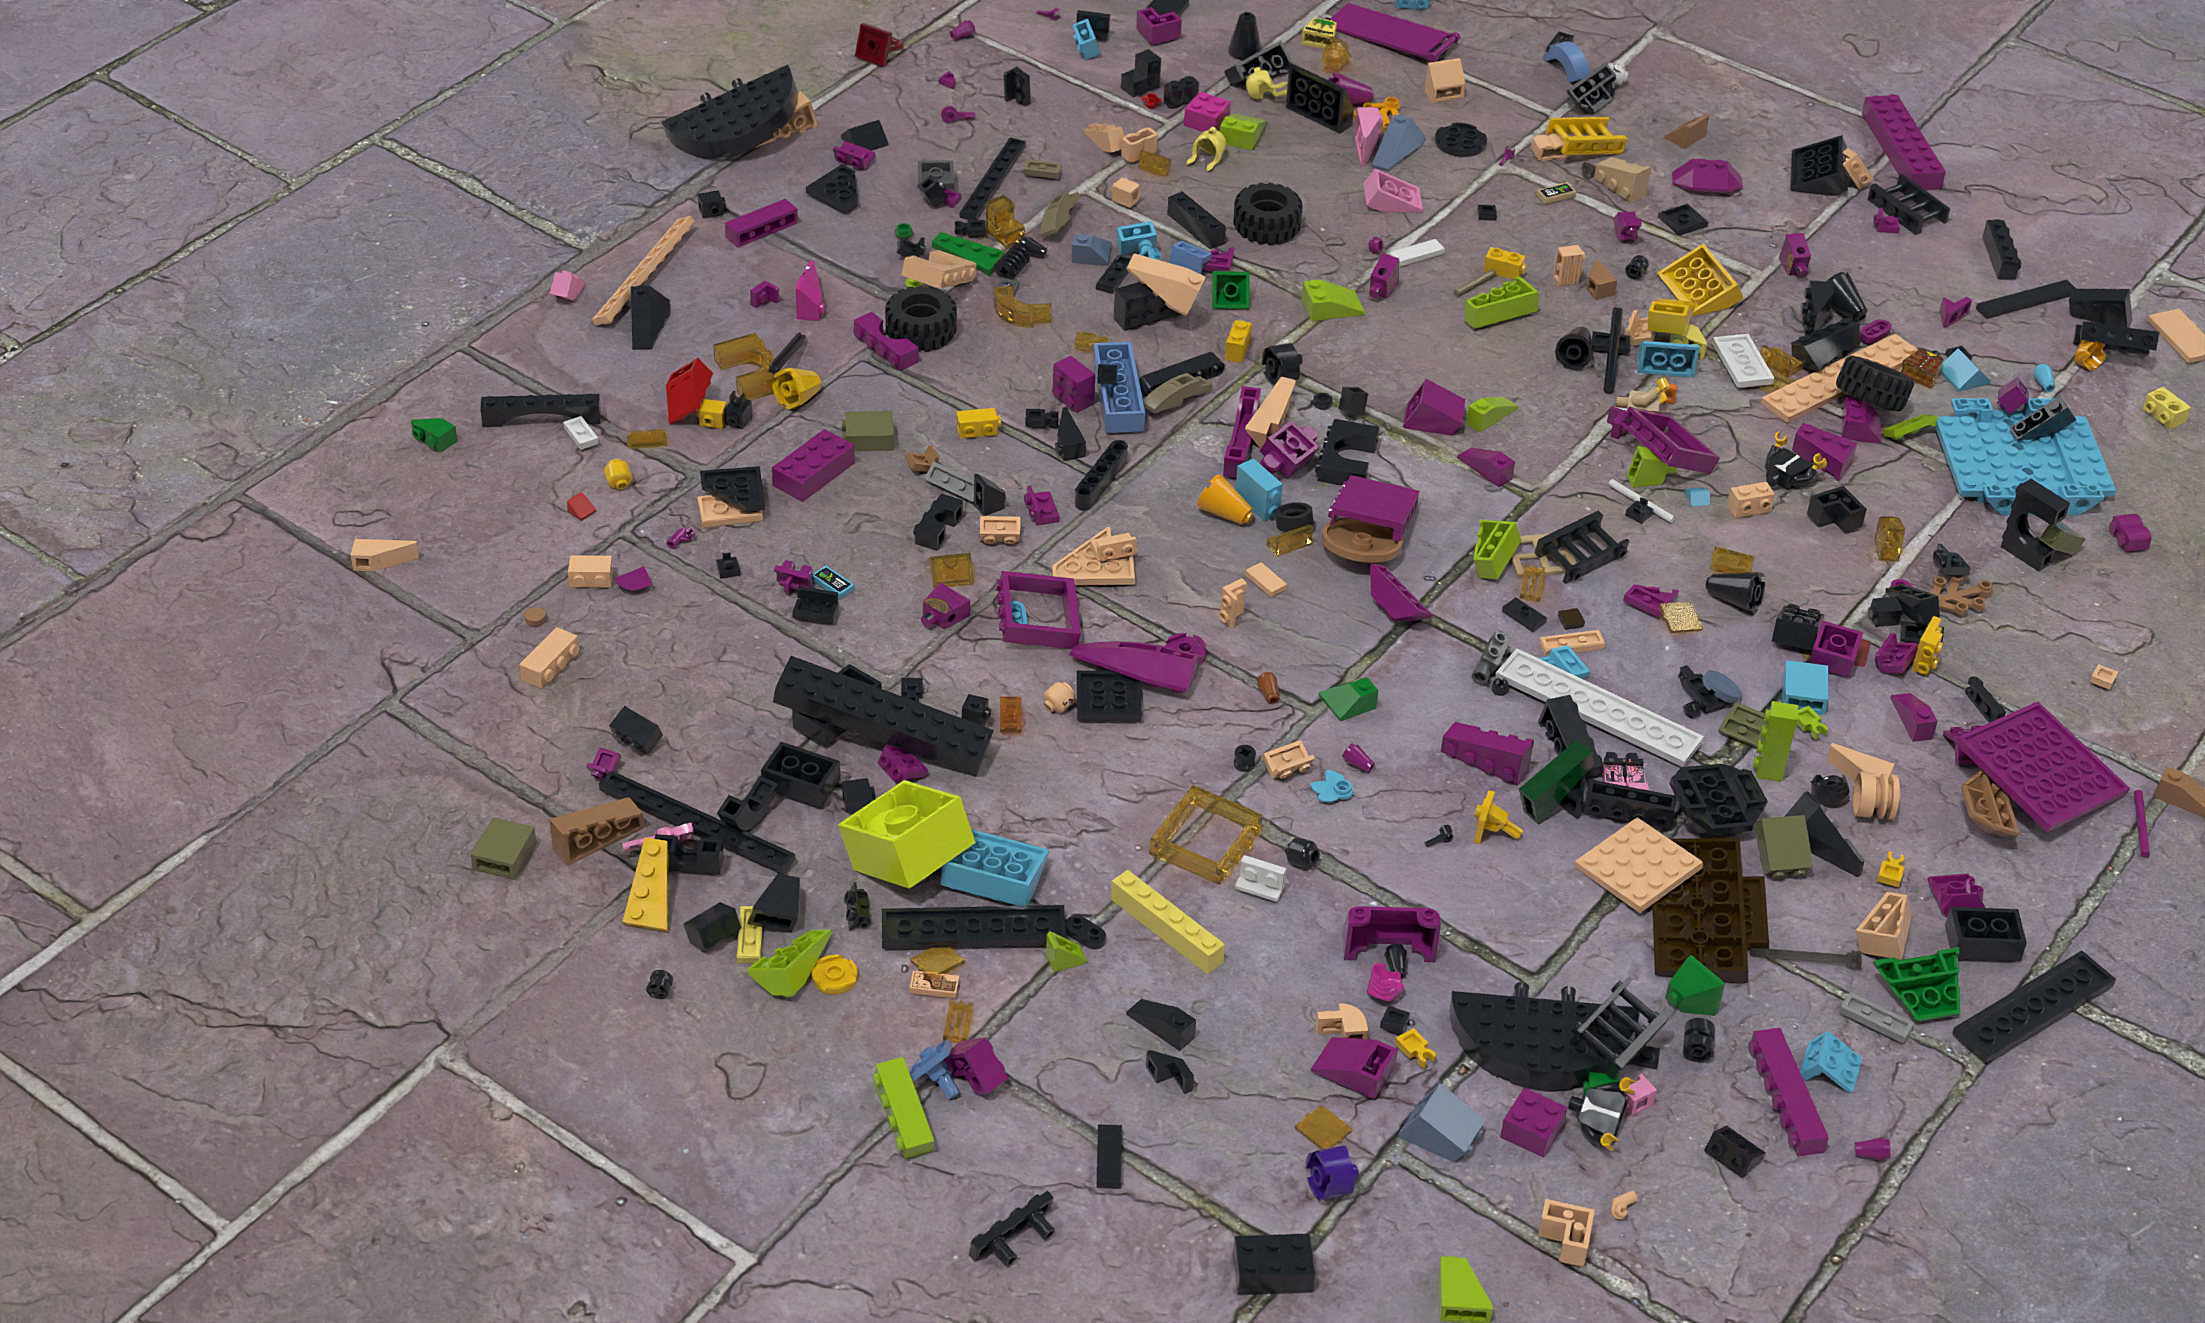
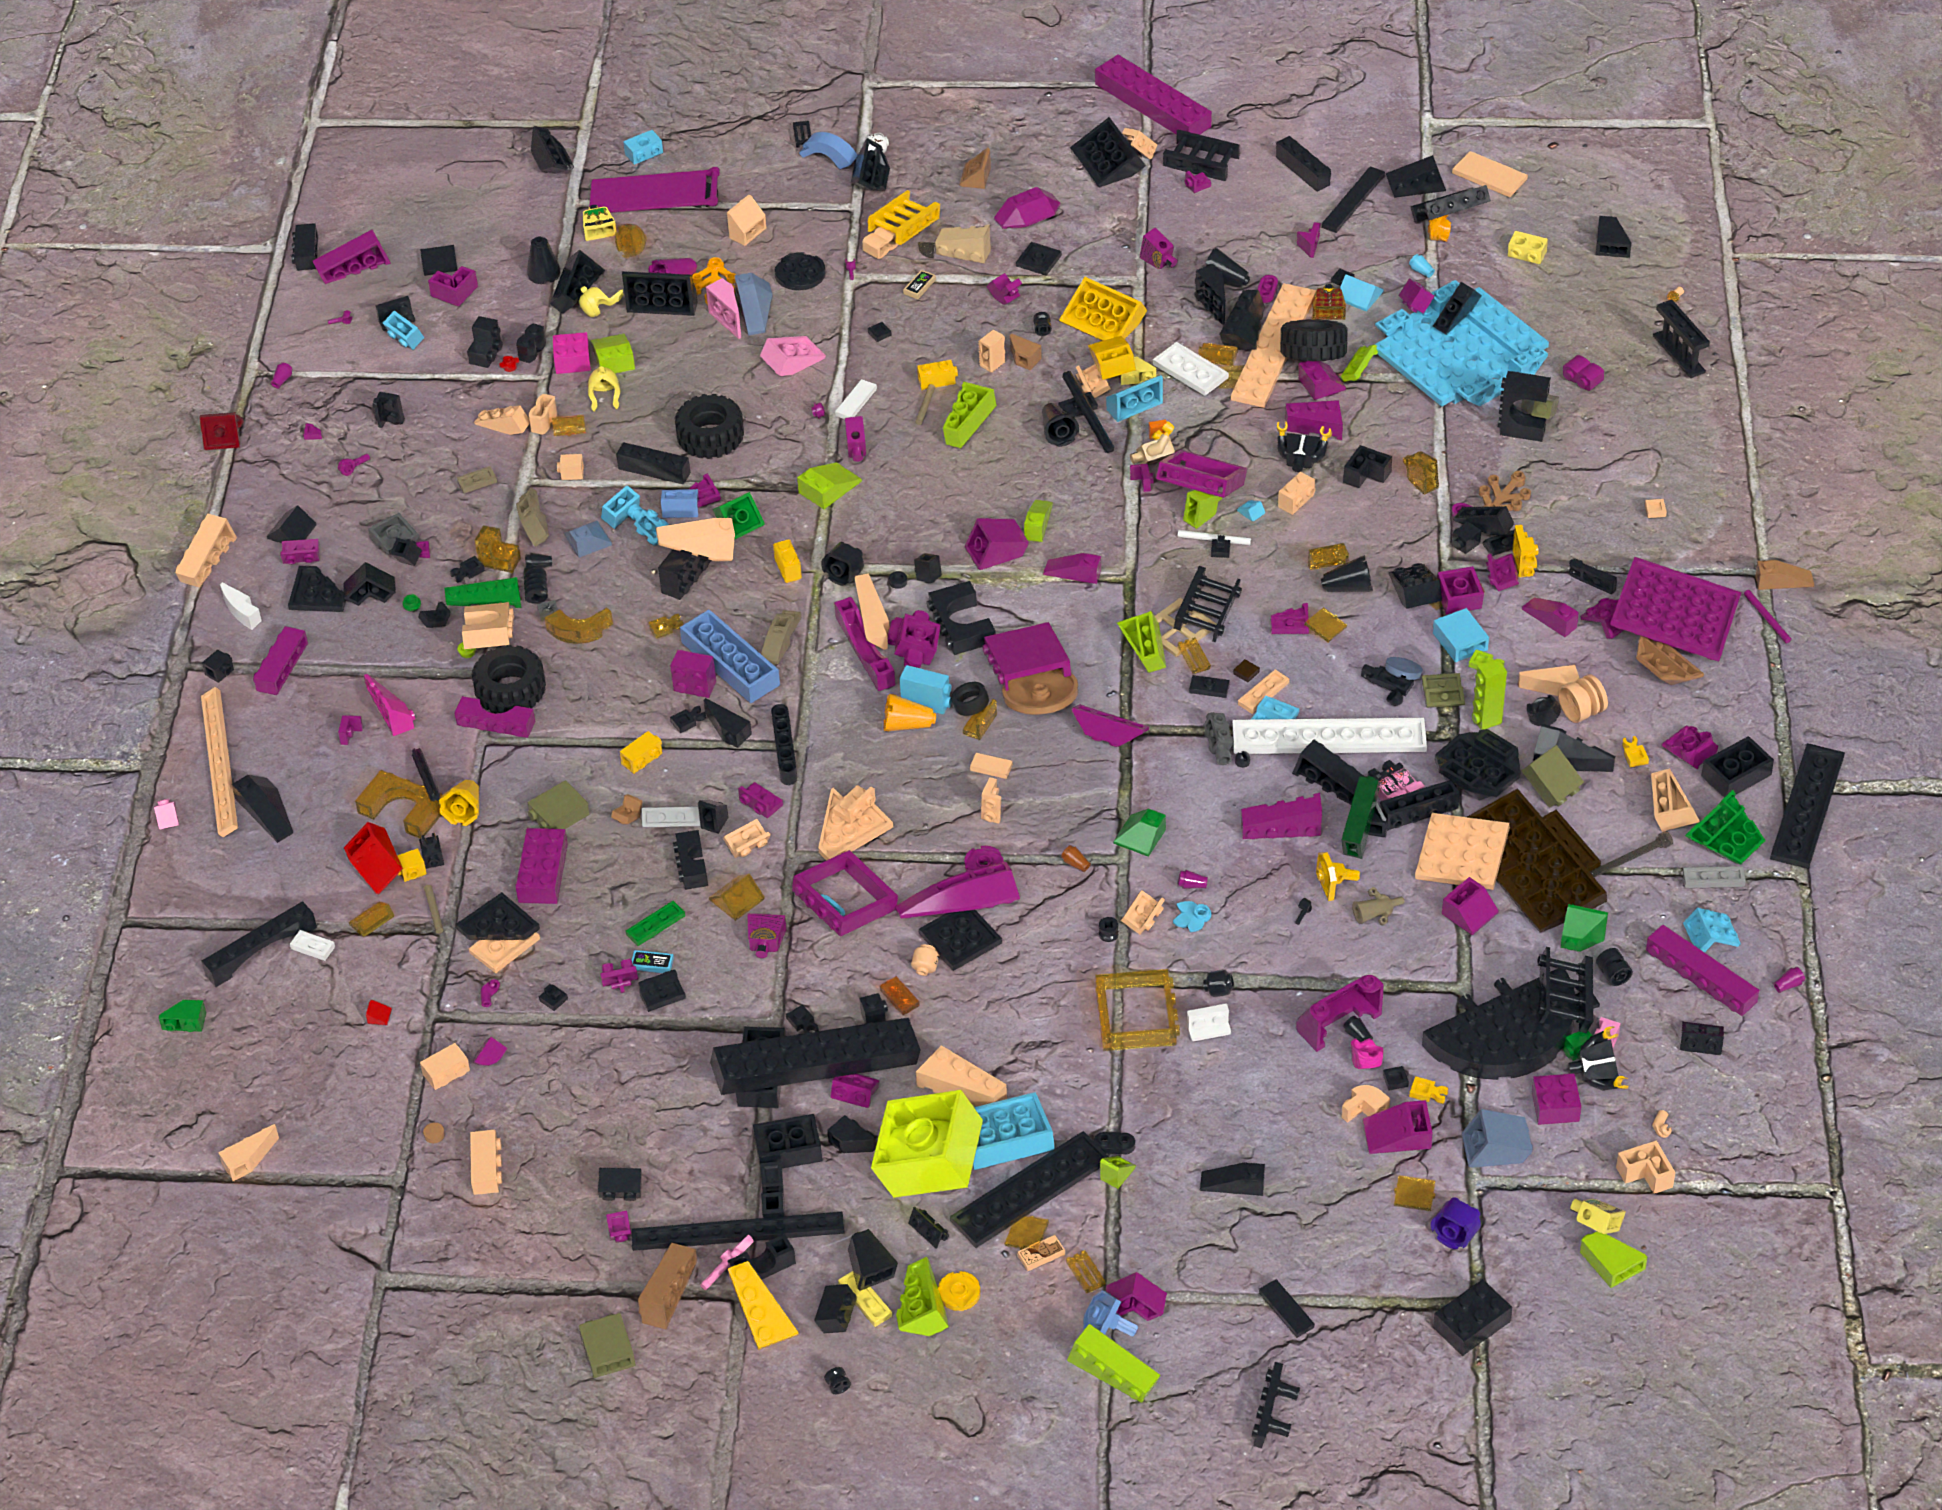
camera: 30 degrees left, 5 degrees up
yellow head [604,459,633,490] -> none
black brick [661,64,798,157] -> none
black tile [959,137,1026,220] -> none
black tile [1096,255,1132,294] -> none
black tile [1097,364,1117,385] -> none
light yellow brick [1111,870,1225,974] -> none
black beam [1139,352,1225,397] -> none
black slope [1146,1050,1194,1094] -> none
black bracket [1933,544,1971,575] -> none
none -> white slope [220,582,262,630]
none -> black brick [343,562,396,606]
none -> dark tan bar [424,885,444,934]
none -> green tile [625,901,685,946]
none -> light nougat wedge [916,1045,1007,1107]
none -> dark tan piece [1352,887,1404,926]
none -> magenta slope [1442,877,1499,935]
none -> light yellow torso [1570,1199,1626,1234]

